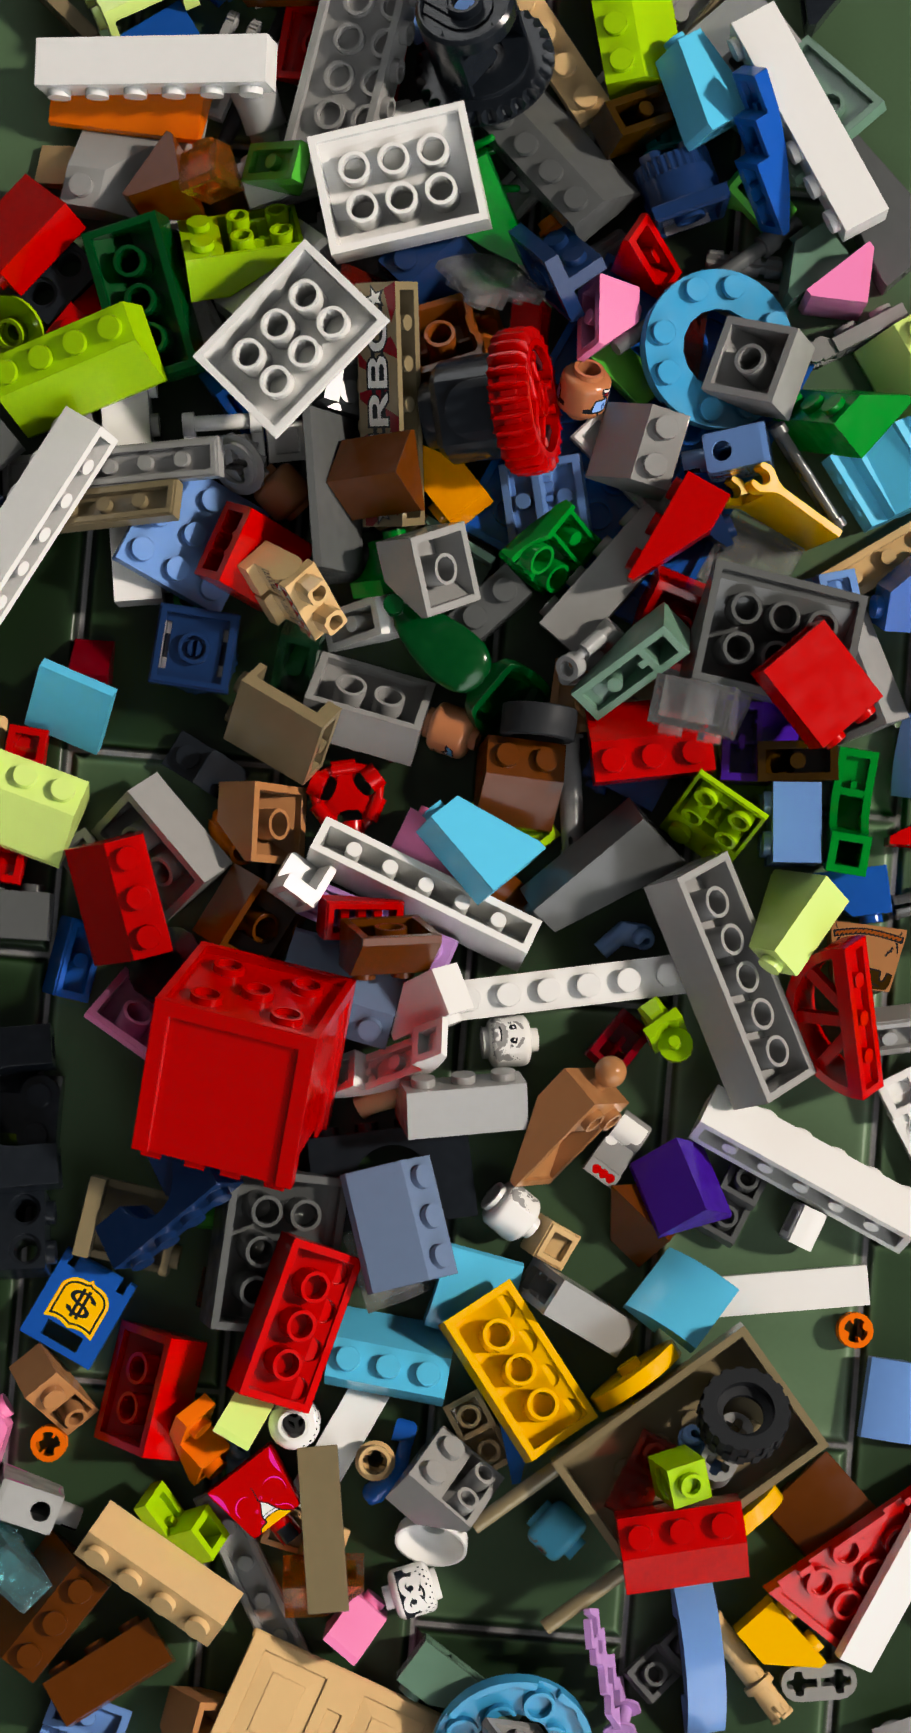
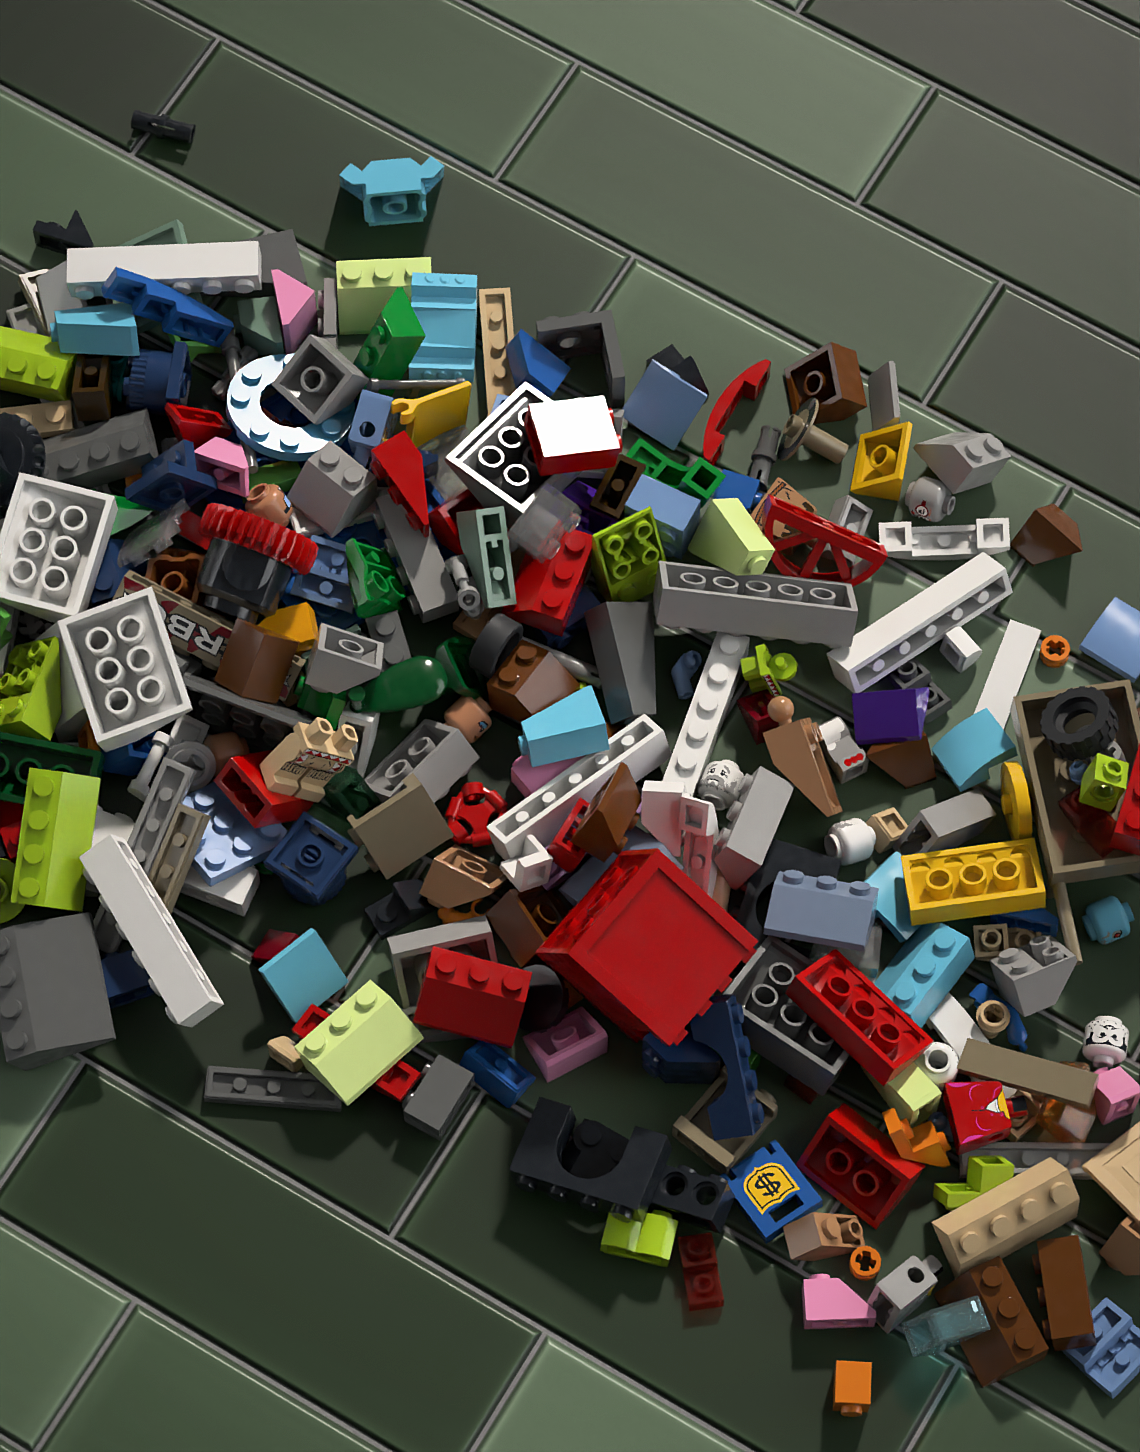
camera: 65 degrees left, 20 degrees down
white piece [395,1517,468,1567] -> none

